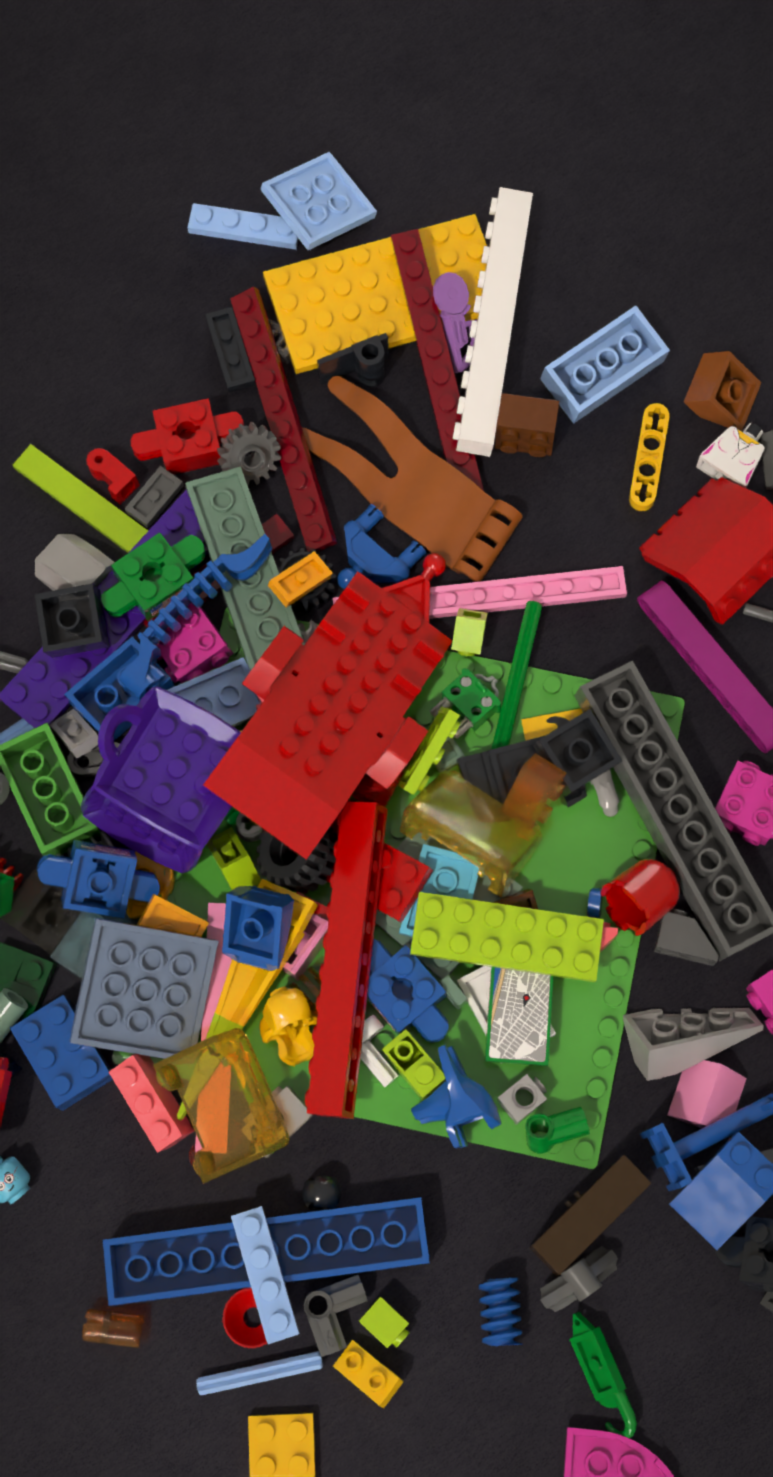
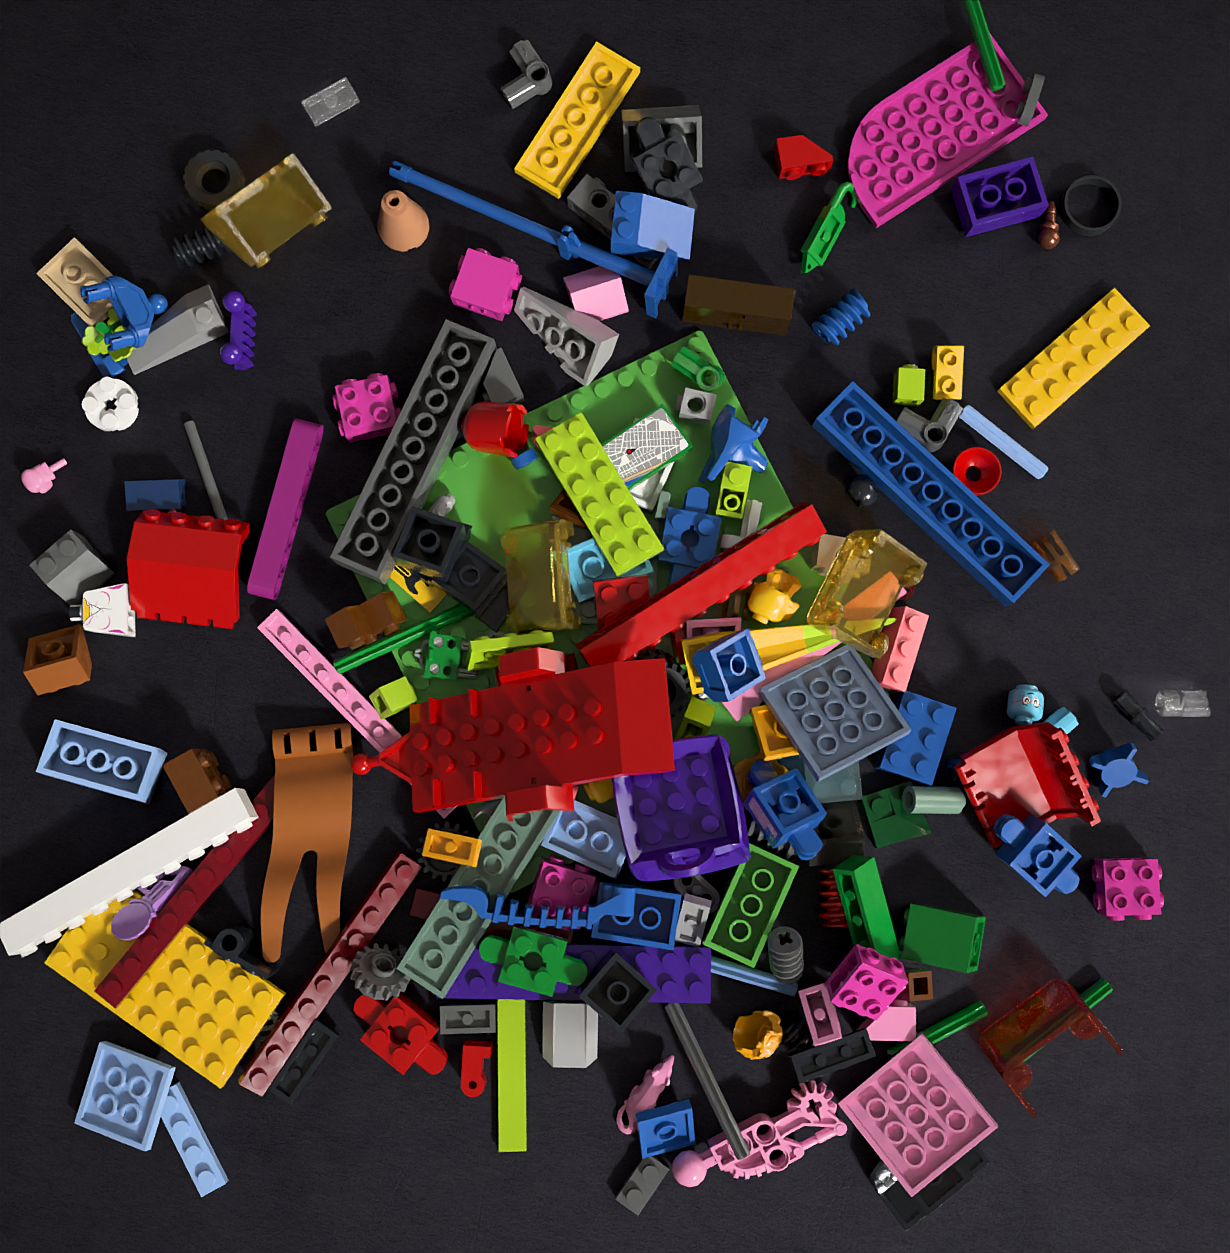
camera: 135 degrees left, 10 degrees up
light blue plate [231,1206,300,1344] -> none
blue connector [337,504,426,589] -> none
clear orange brick [500,753,566,831] -> none
dark grey piece [540,1246,618,1312] -> none
yellow beam [629,403,669,511] -> none
none -> reddish brown brick [325,591,407,650]
none -> red slope [774,135,833,180]

